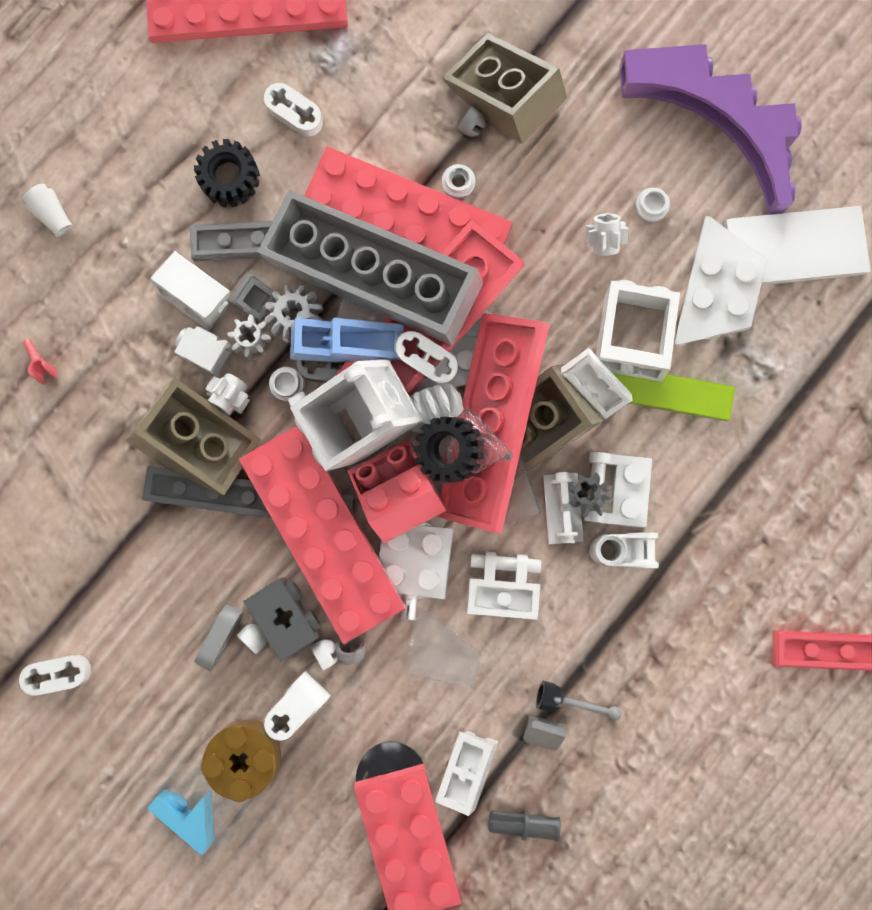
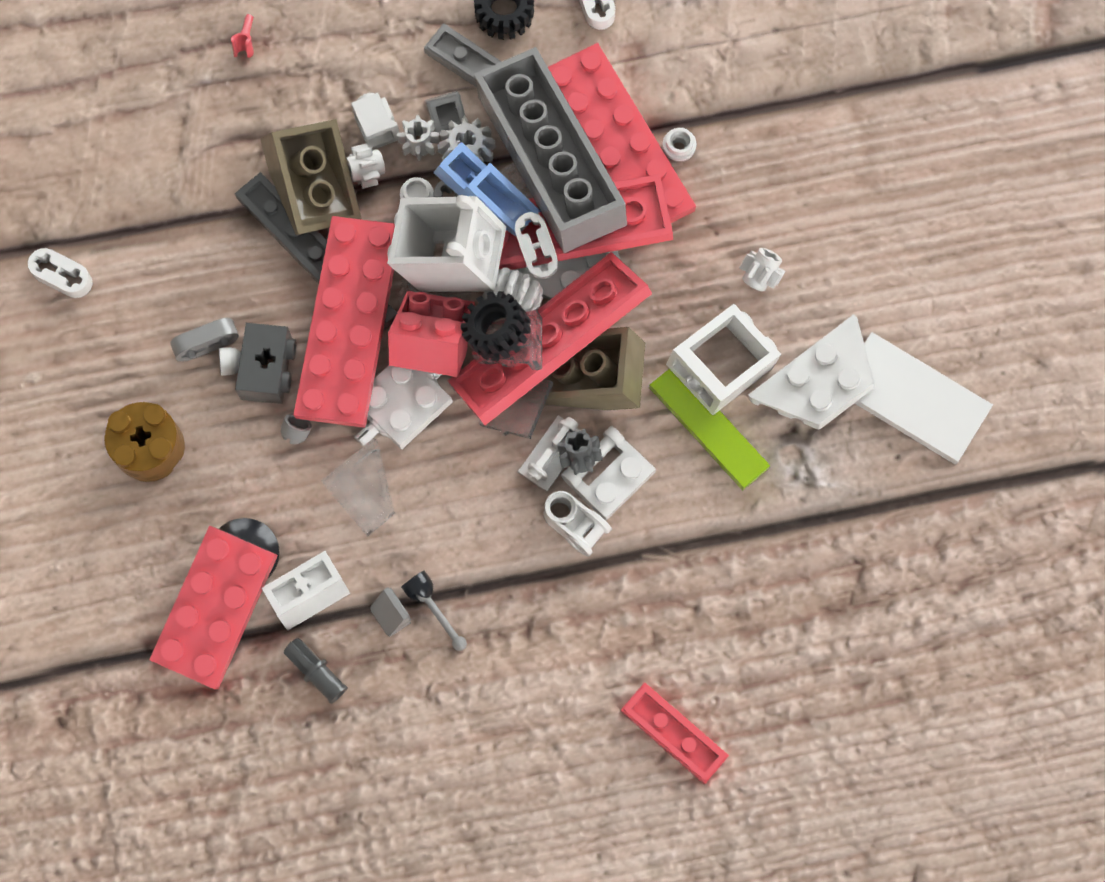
camera: 35 degrees right, 10 degrees down
medium azure slope [147,789,215,856] -> none
white hinge [150,251,230,331] -> none
white piece [264,671,331,741] -> none
white hinge [310,639,338,671] -> none
dark tan slope [442,33,567,144] -> none
light grey hinge [457,106,486,137] -> none
white plate [467,551,541,620] -> none
white plate [561,348,633,419] -> none
medium lavender arch [619,44,802,215] -> none
white plate [635,188,670,222] -> none

